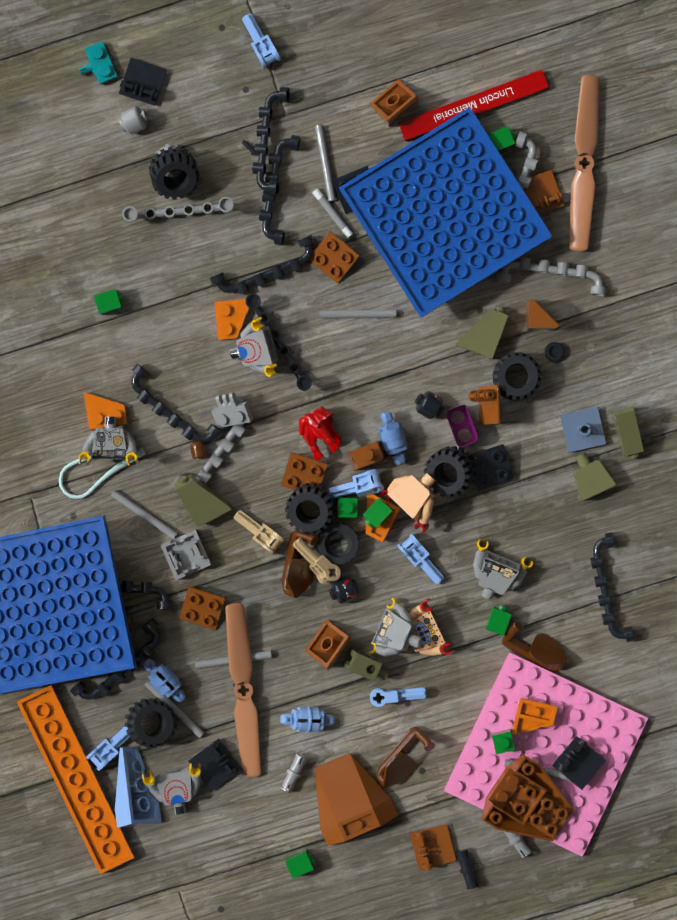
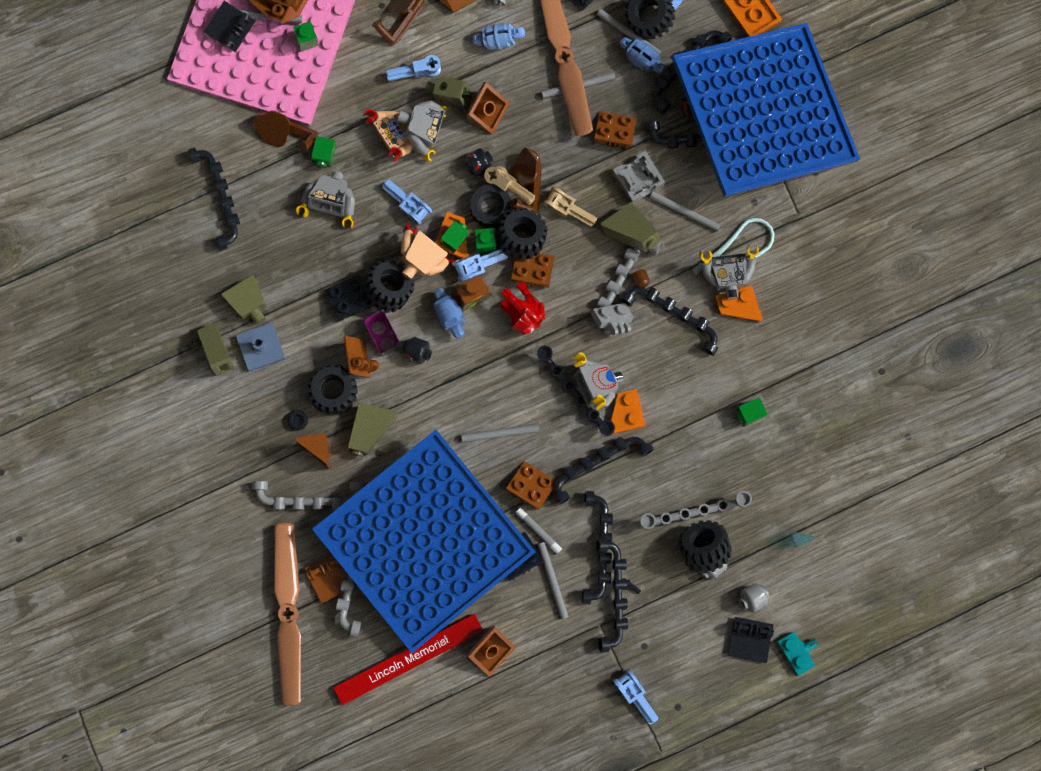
camera: 175 degrees right, 10 degrees down
green brick [487,126,517,152] -> none
orange wing [511,697,558,735] -> none
none -> clear light blue slope [789,532,815,548]

